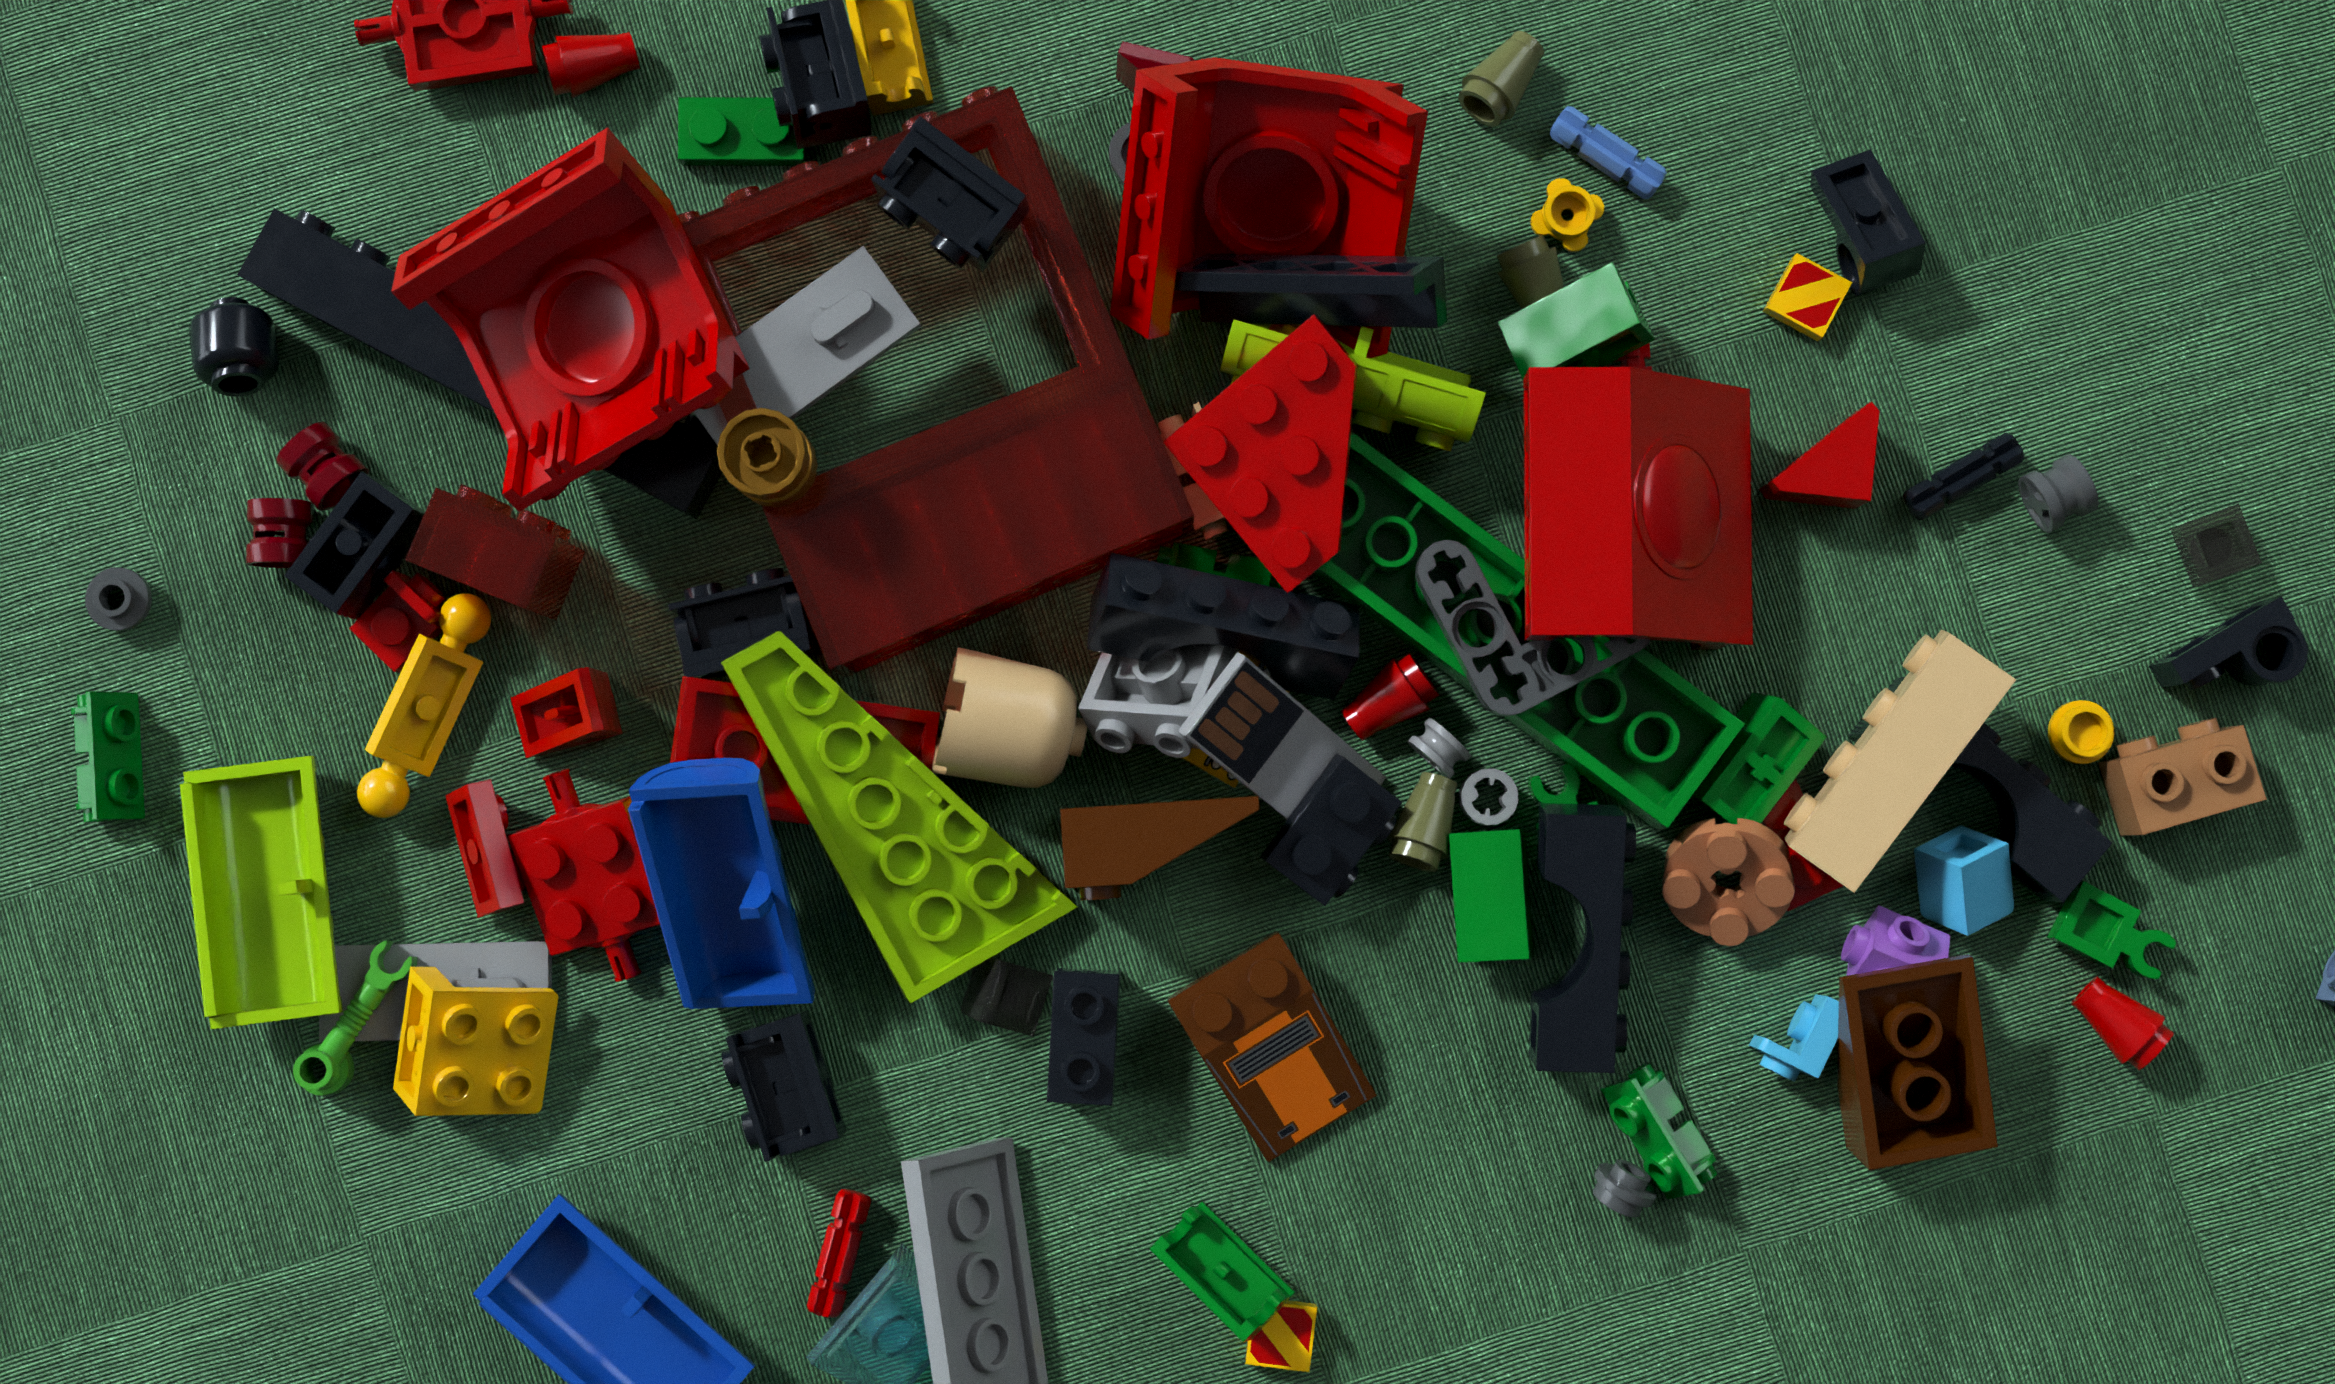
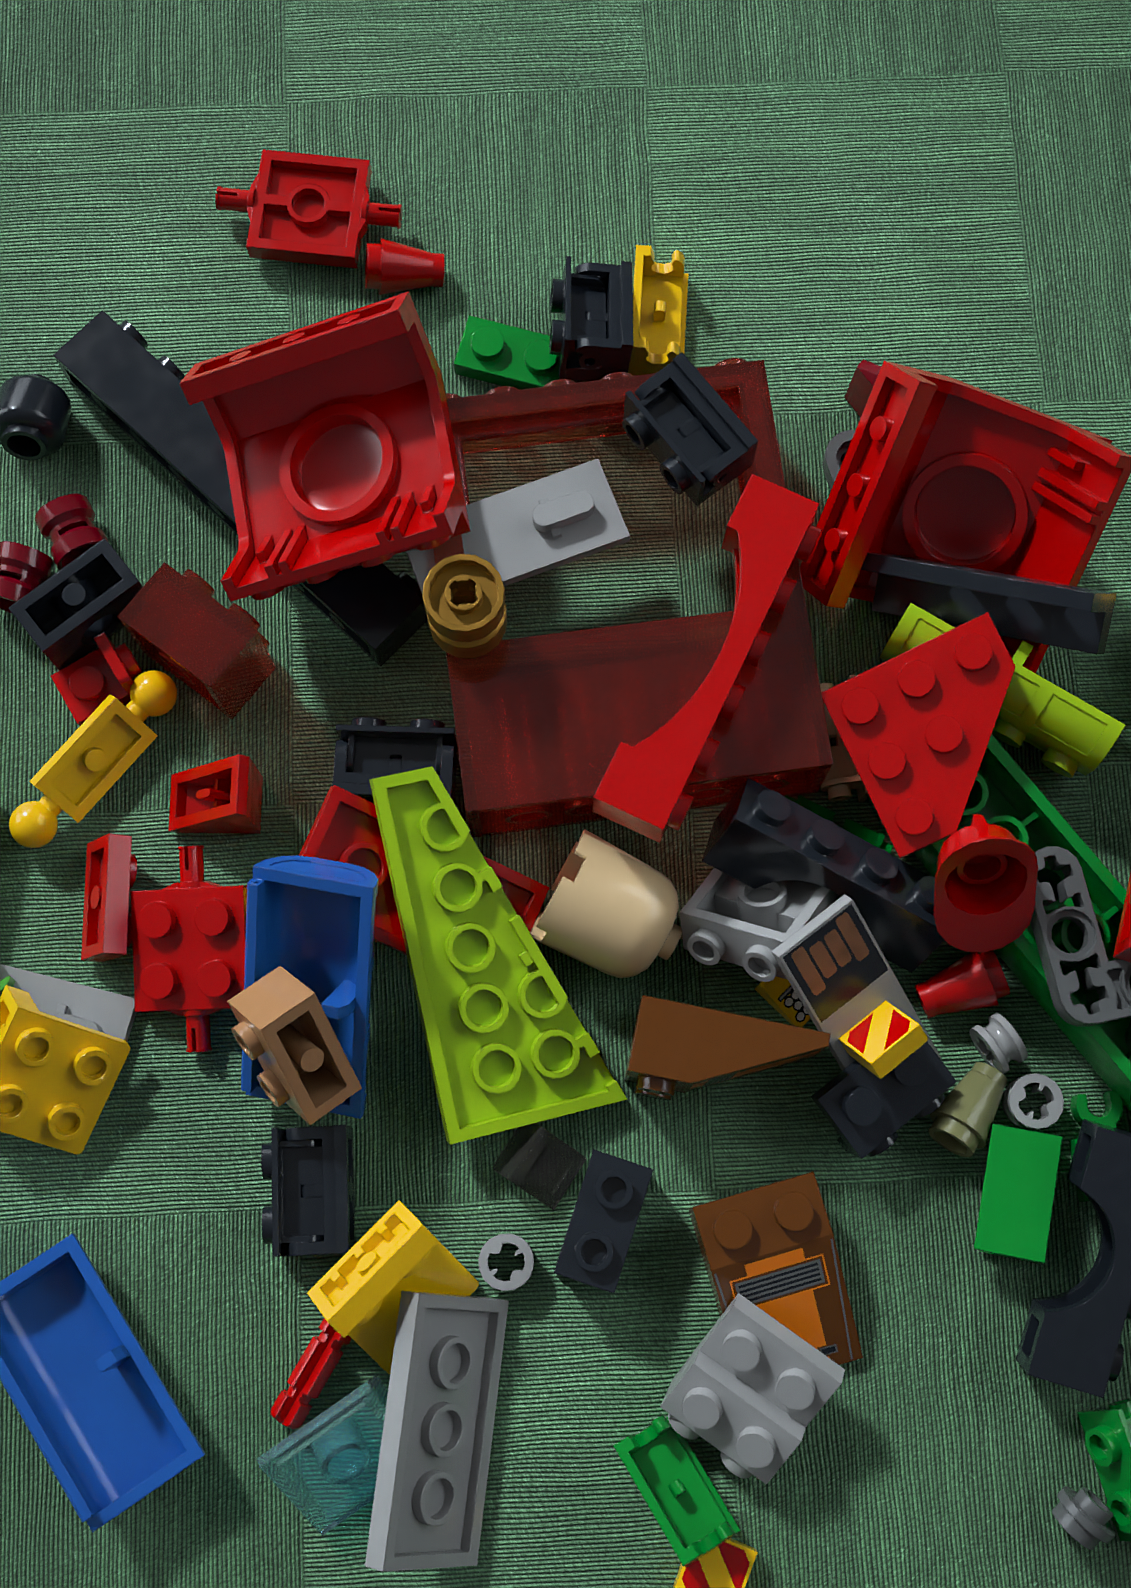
camera: 10 degrees right, 10 degrees down
none -> medium nougat brick [227,966,362,1125]
none -> yellow bracket [307,1200,479,1374]
none -> light grey bush [478,1233,534,1291]
none -> red arch [593,474,822,843]
none -> light grey plate [660,1293,845,1485]
none -> yellow tile [839,1000,929,1079]
none -> red piece [934,814,1038,953]

